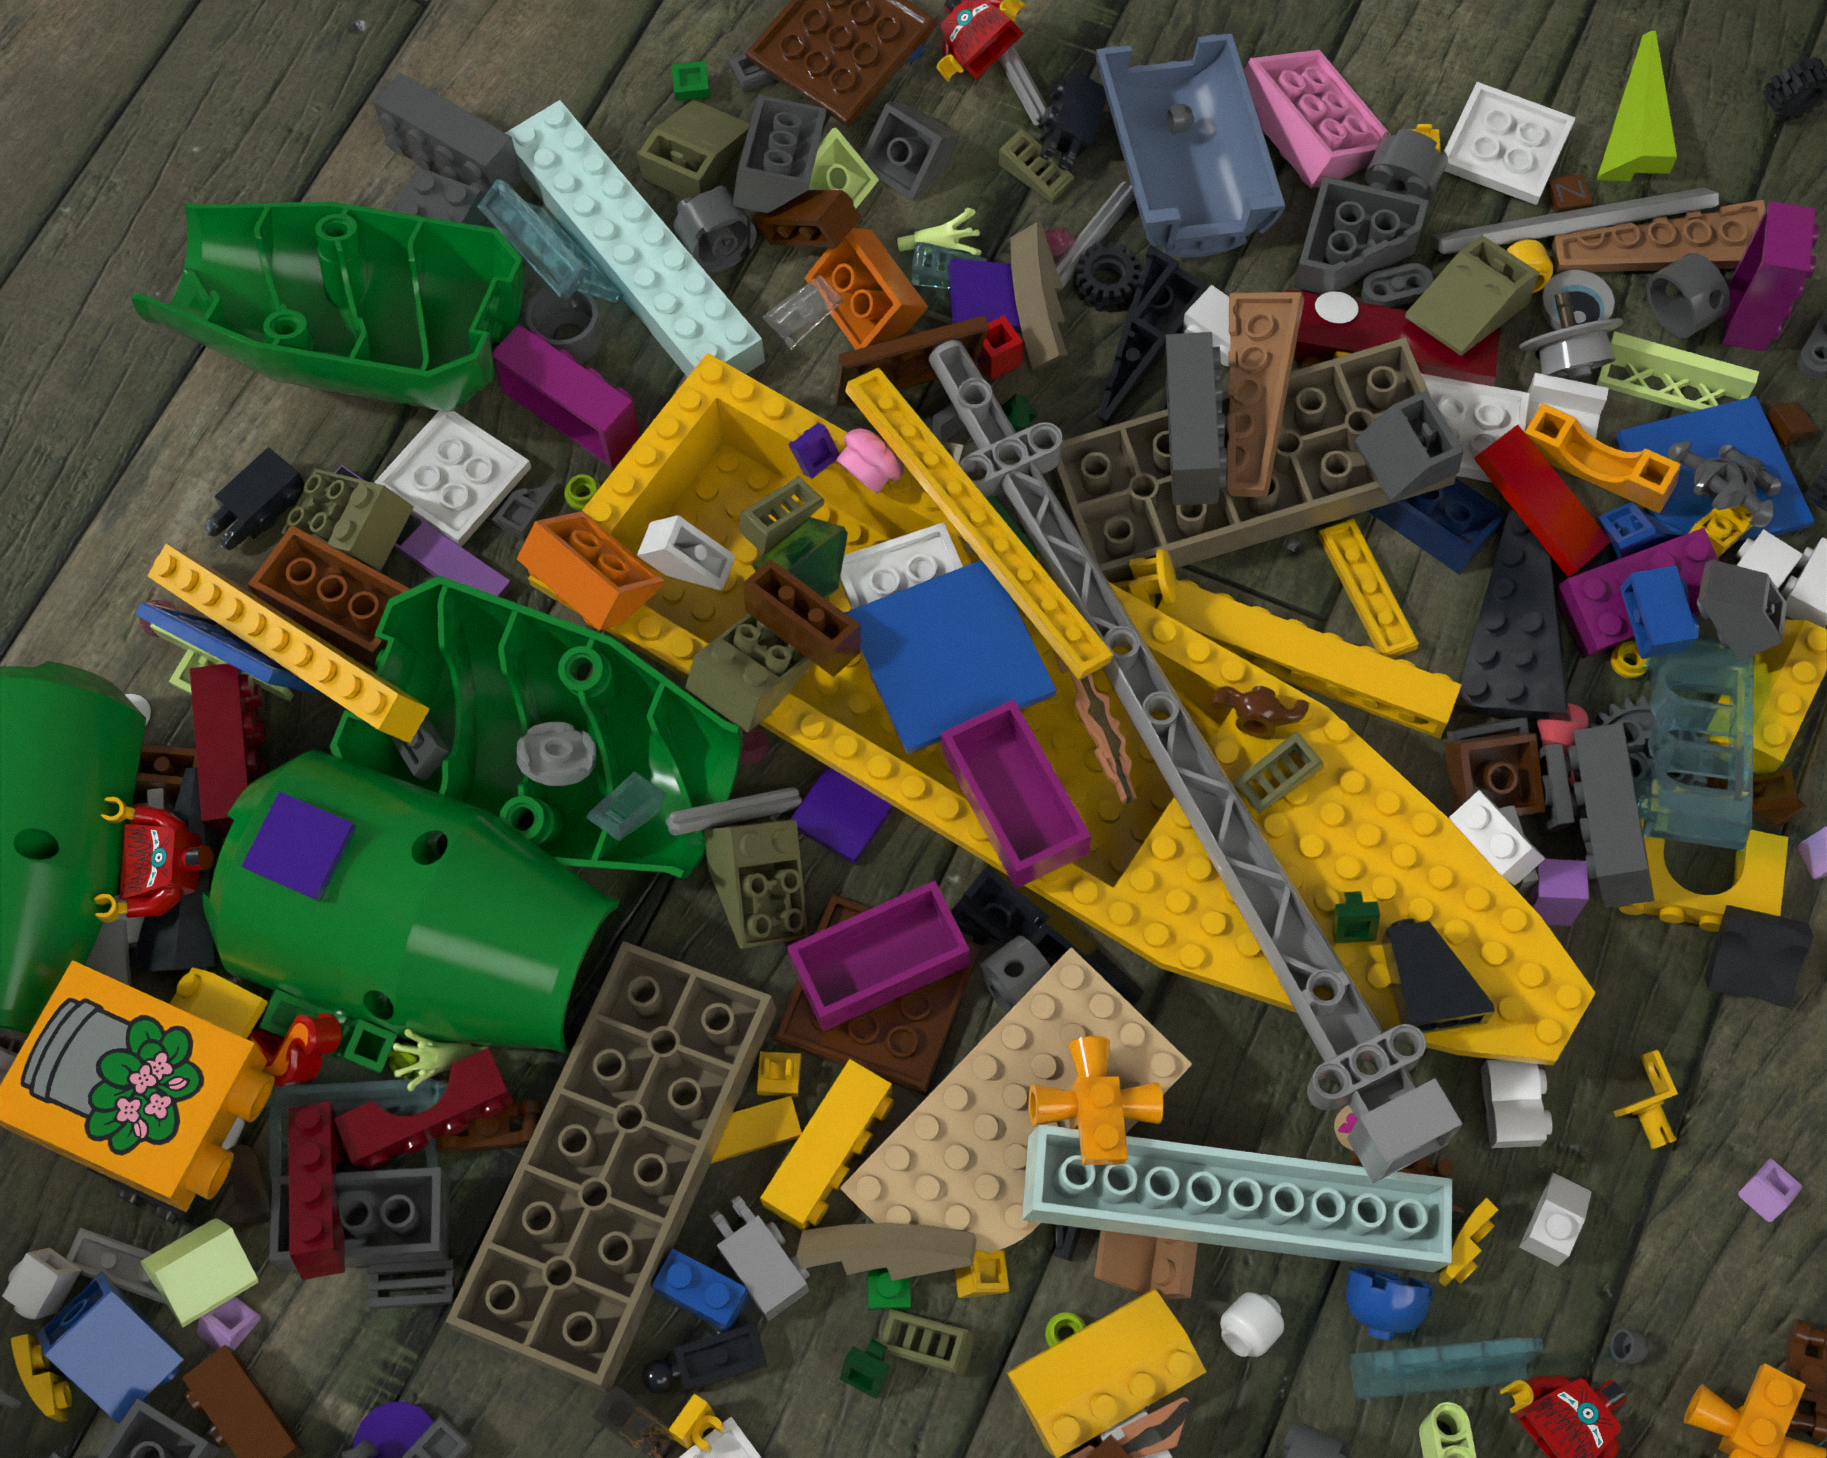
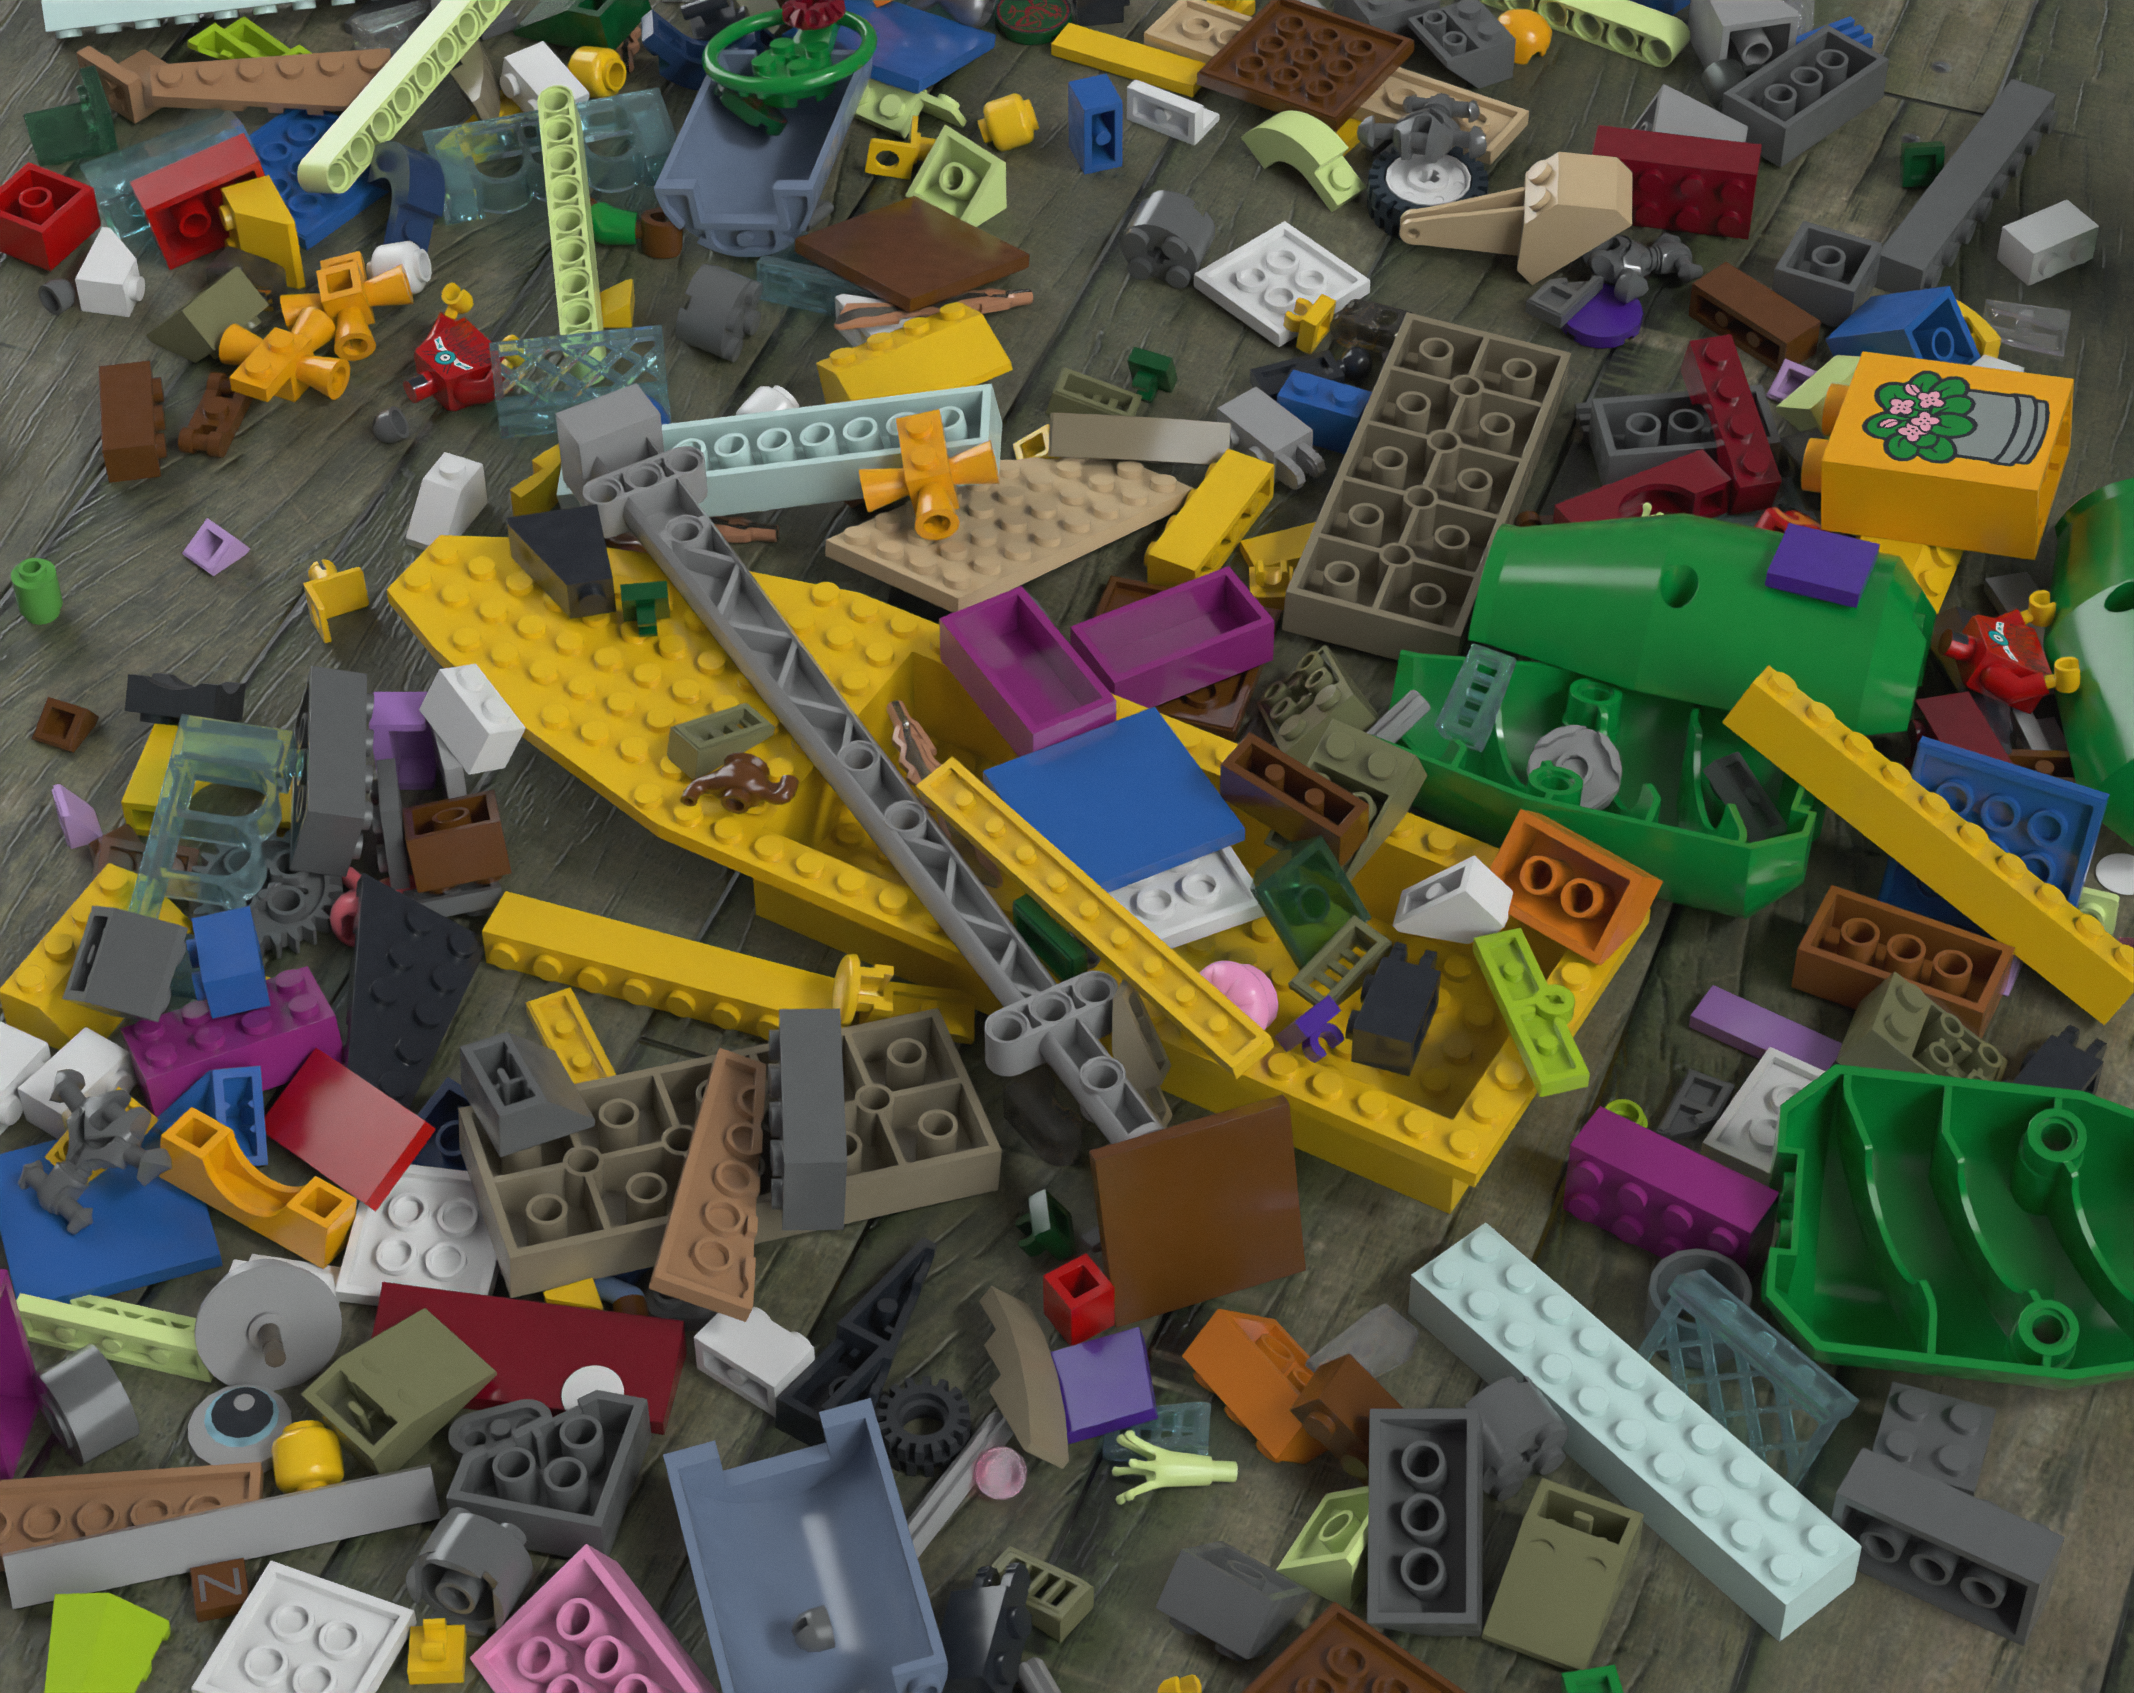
camera: 175 degrees right, 20 degrees down
none -> black hinge [1345,942,1441,1076]
none -> lime hinge [1473,927,1590,1097]

